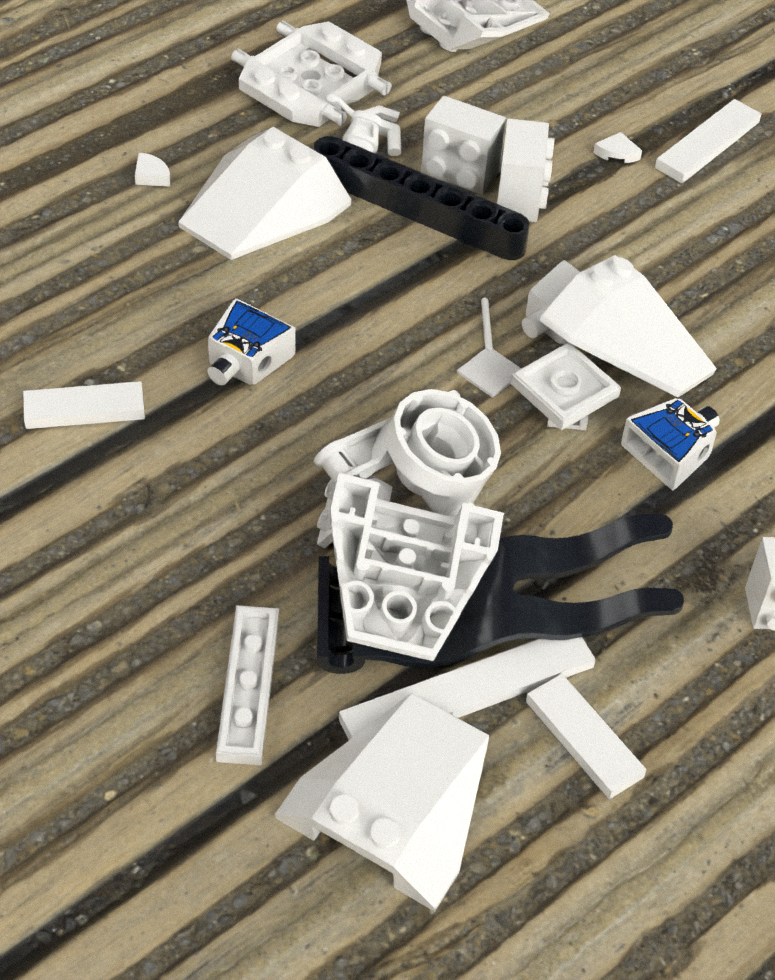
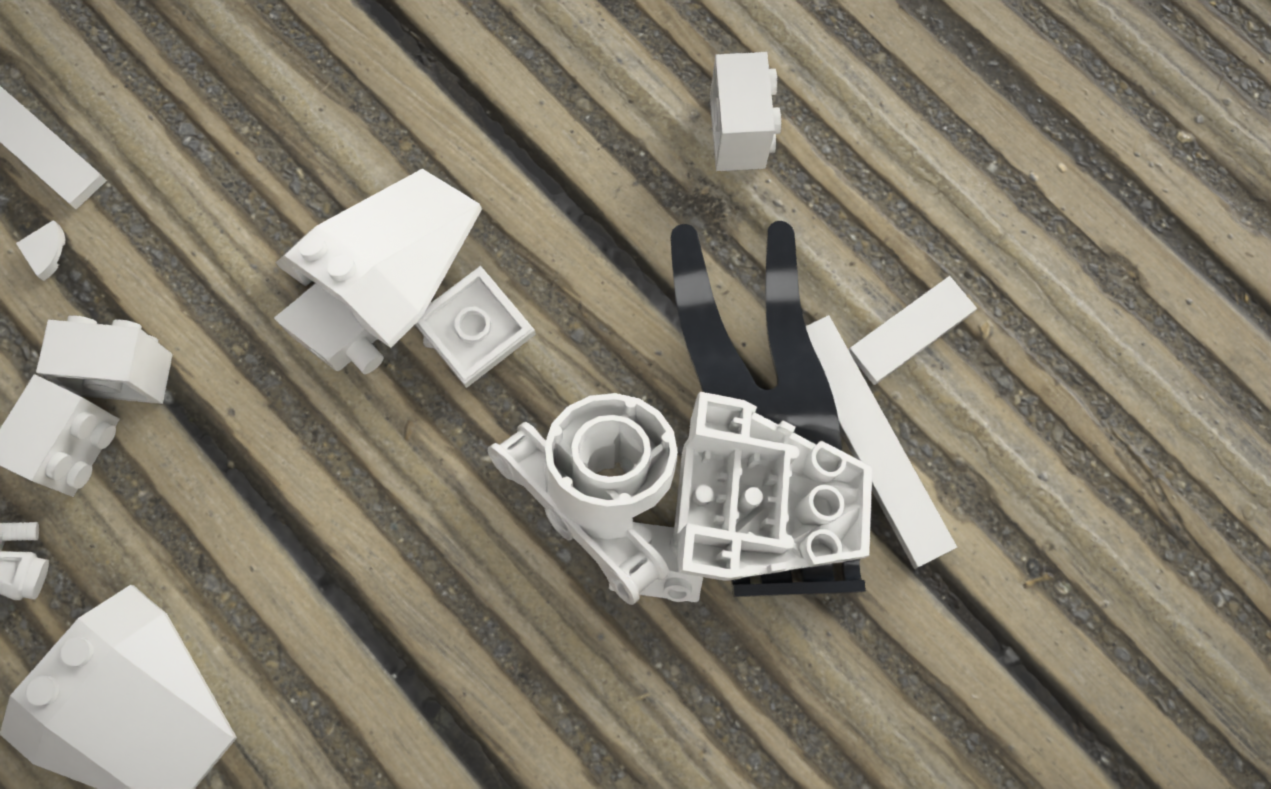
camera: 90 degrees left, 25 degrees up
torso [207,299,295,385] -> none
white tile [216,605,279,765] -> none
white wedge [275,693,489,912] -> none
black beam [314,136,530,260] -> none
white piece [457,298,521,398] -> none
torso [621,398,719,491] -> none

